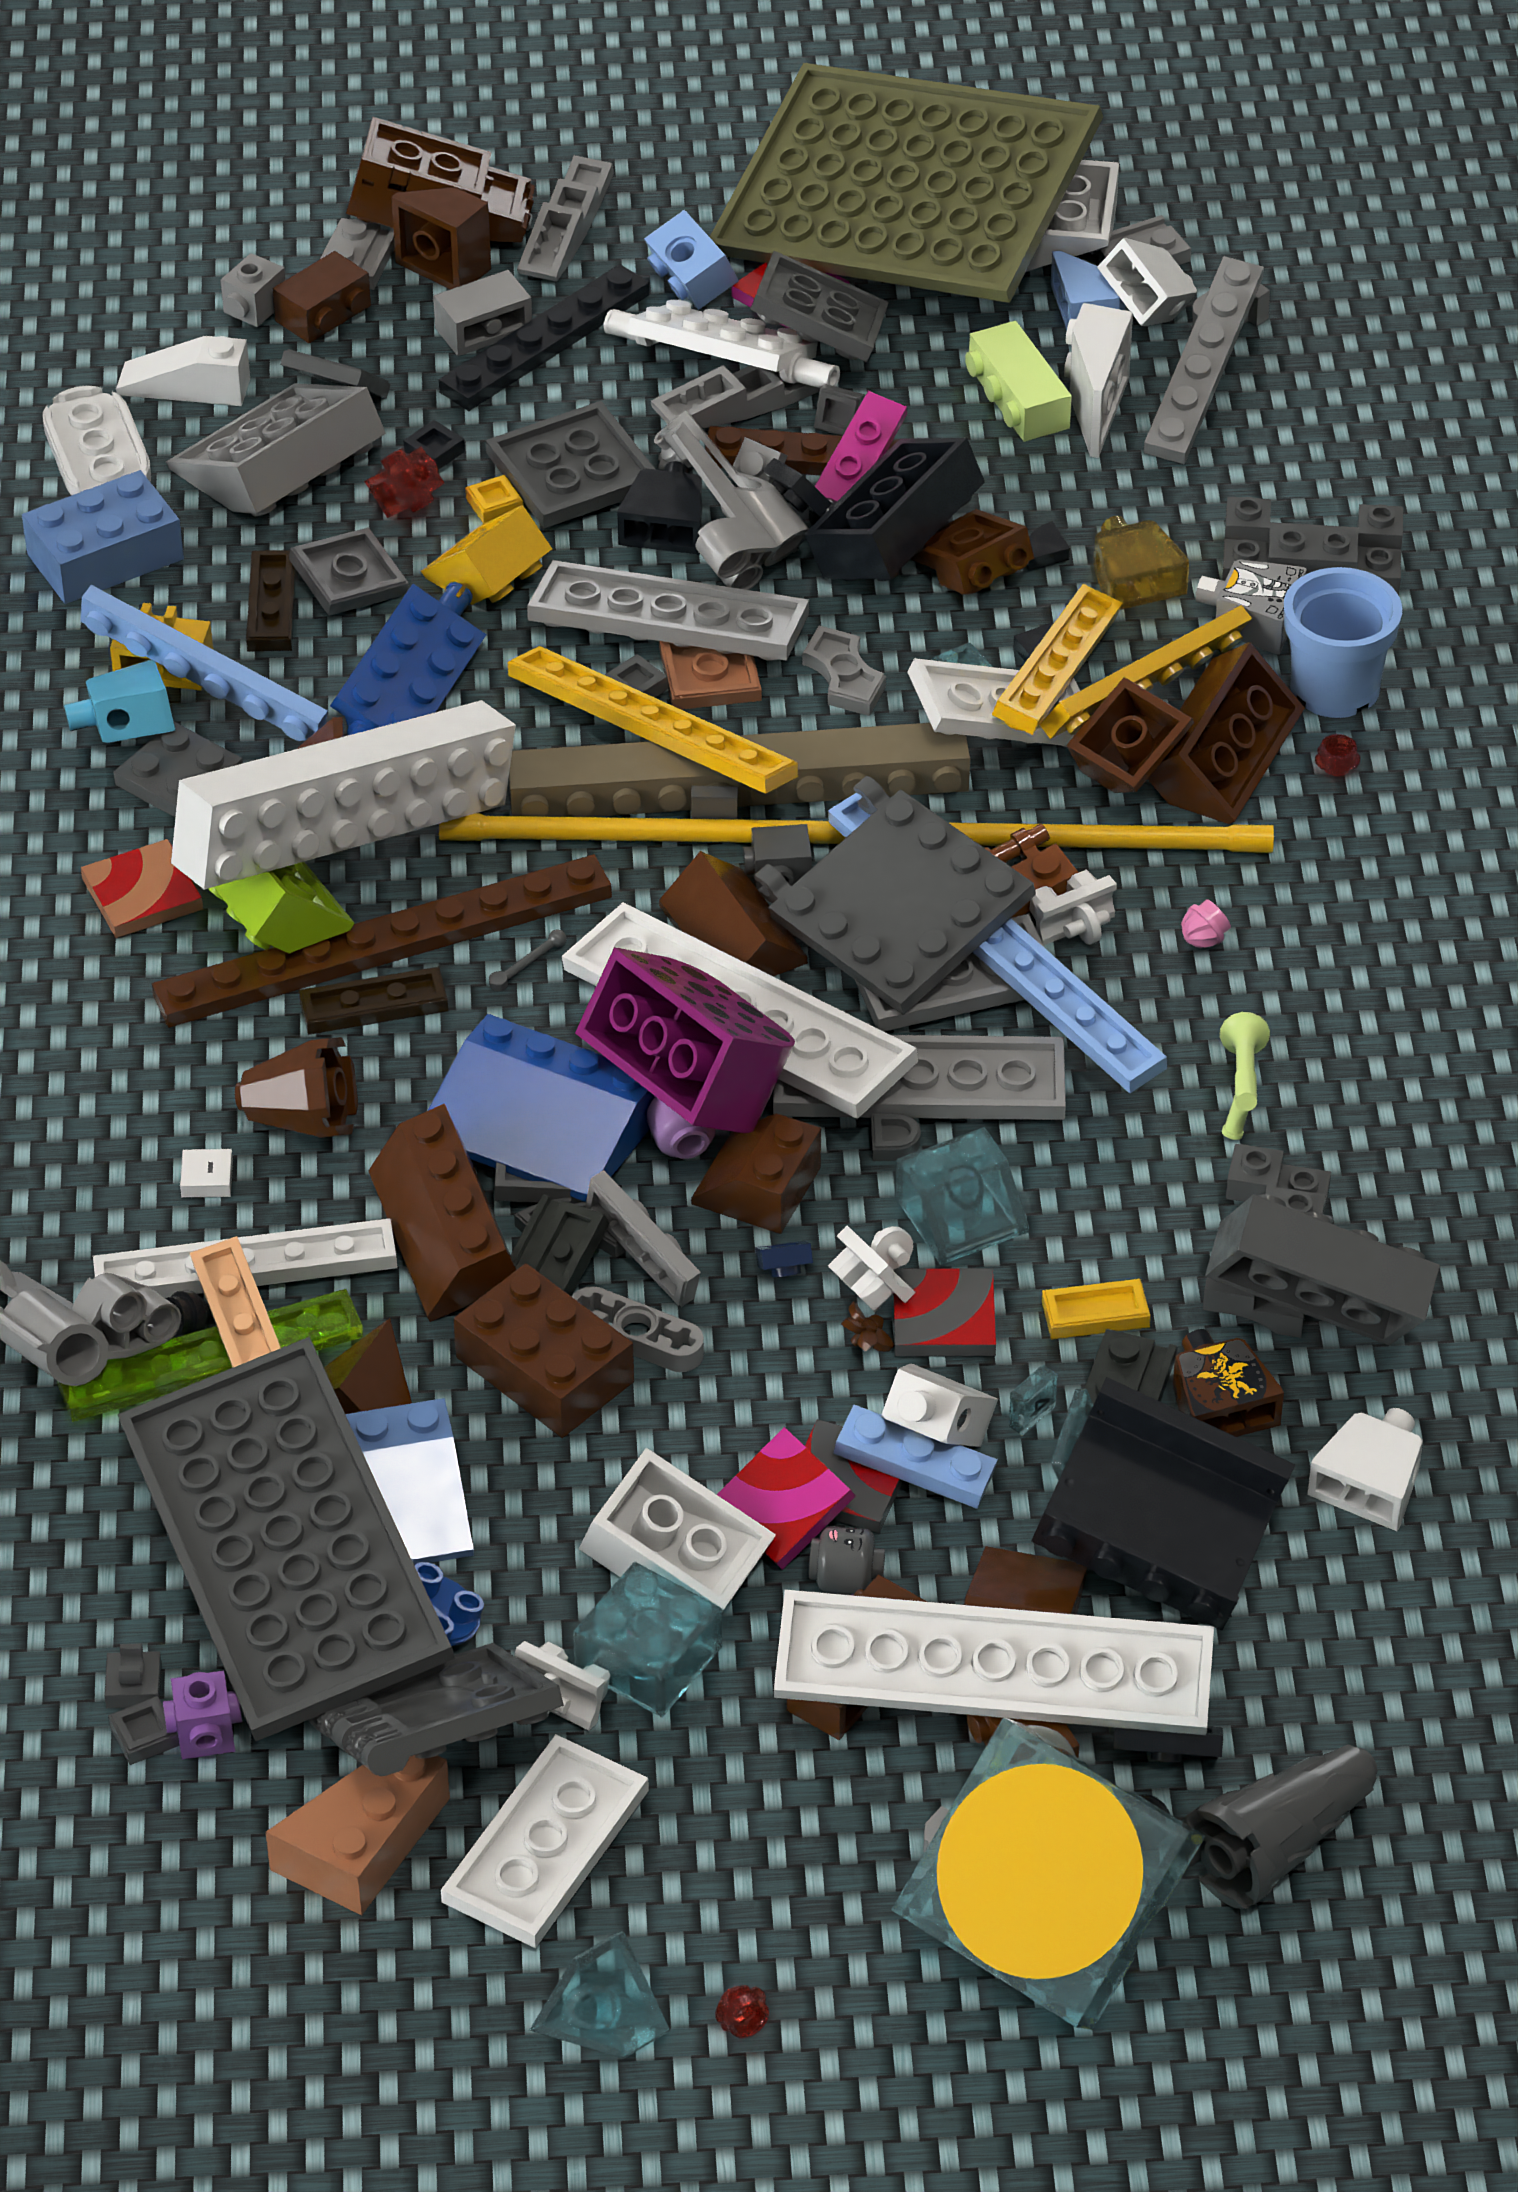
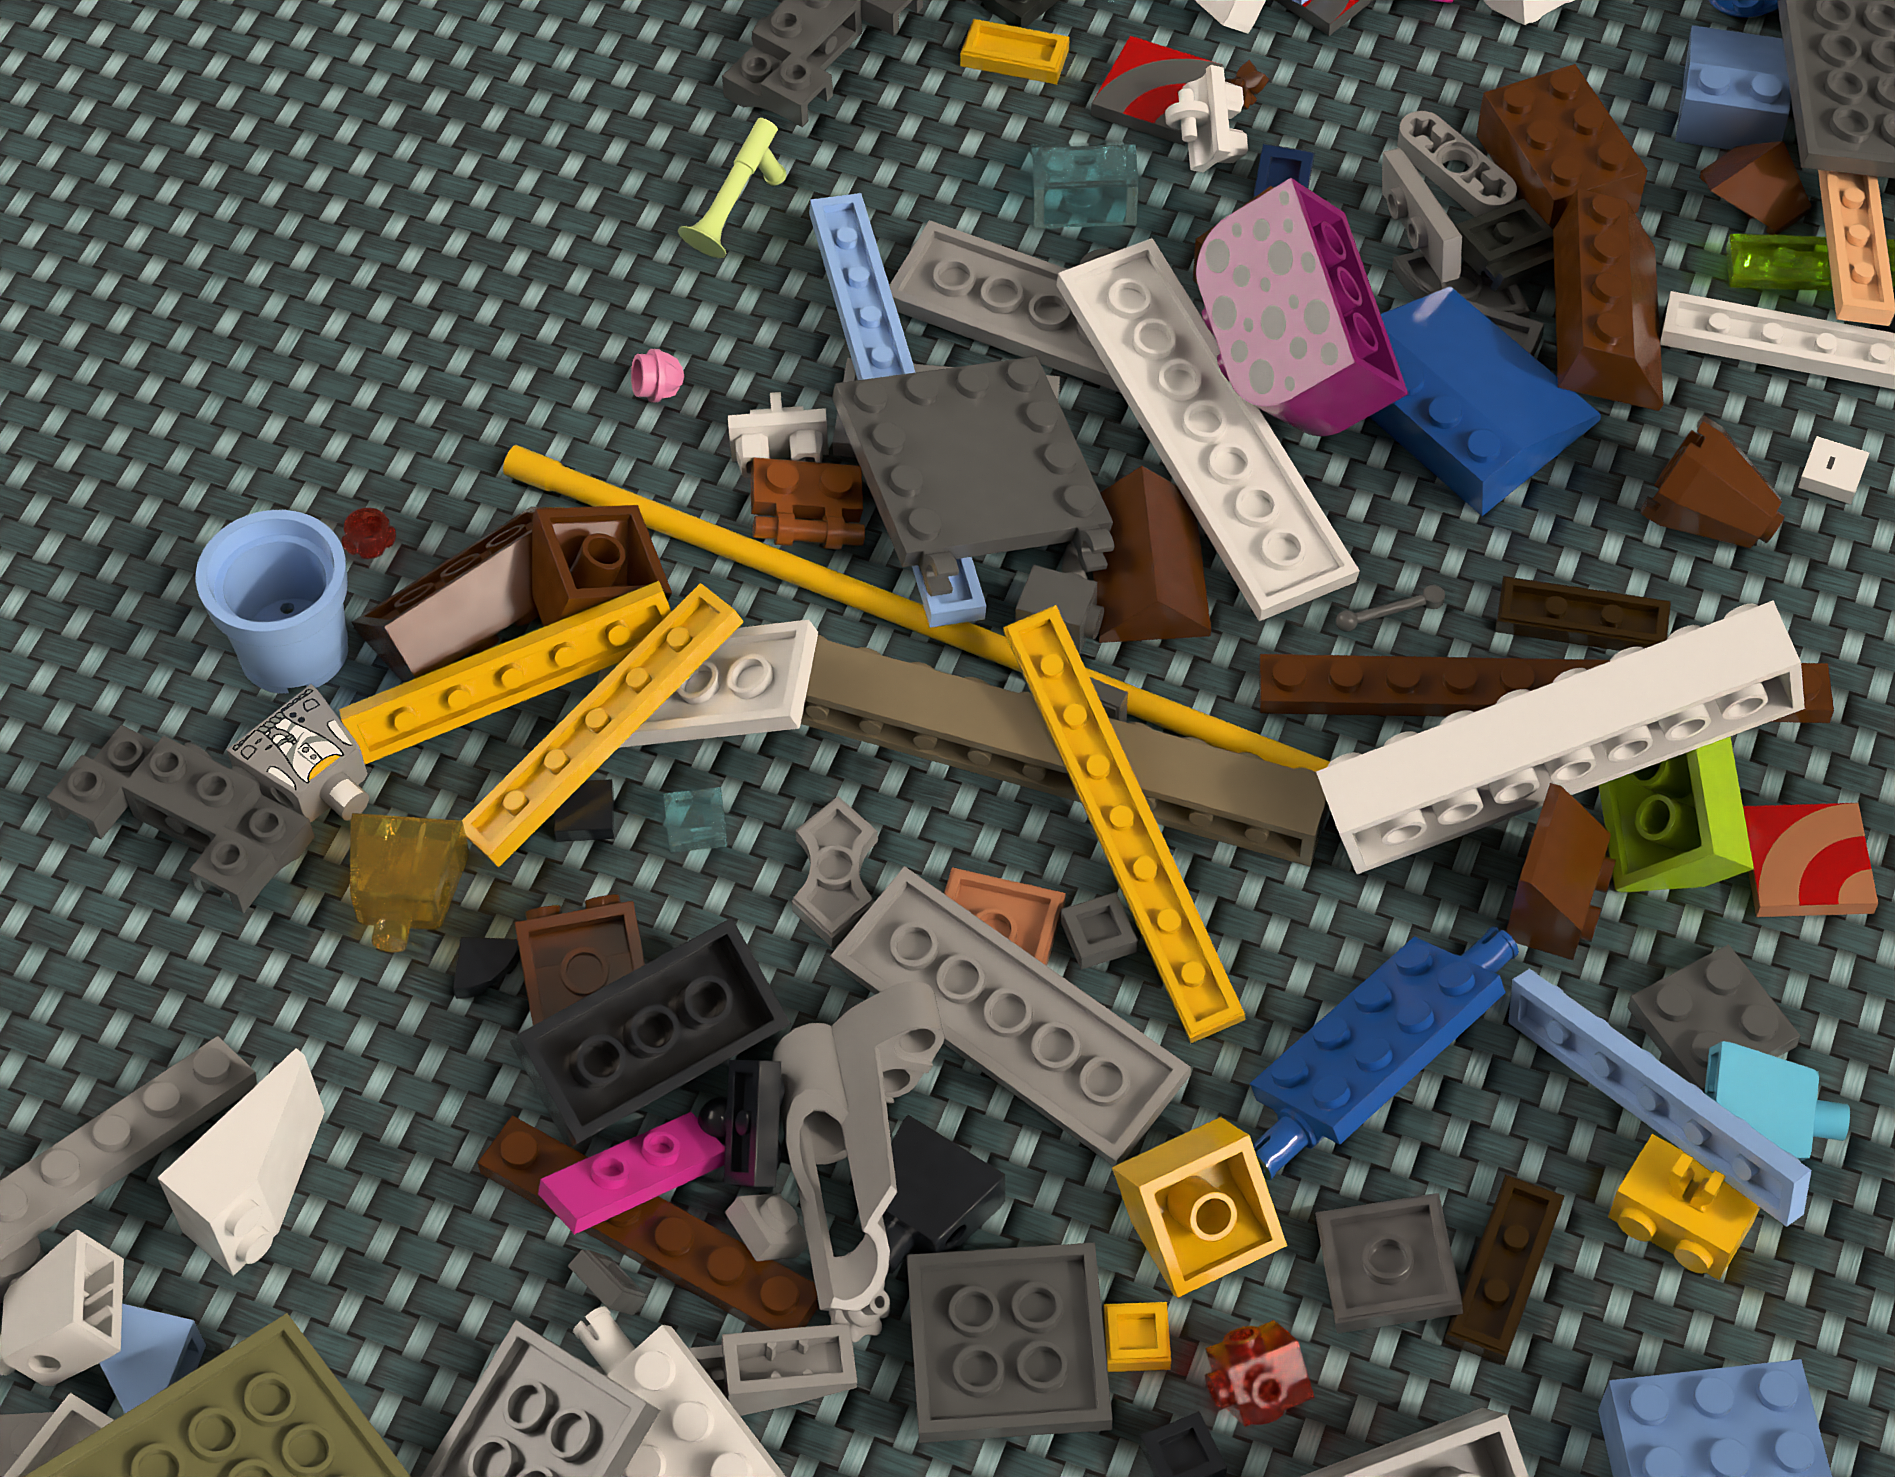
camera: 155 degrees left, 10 degrees up
yellowish green brick [965,320,1072,442] -> none

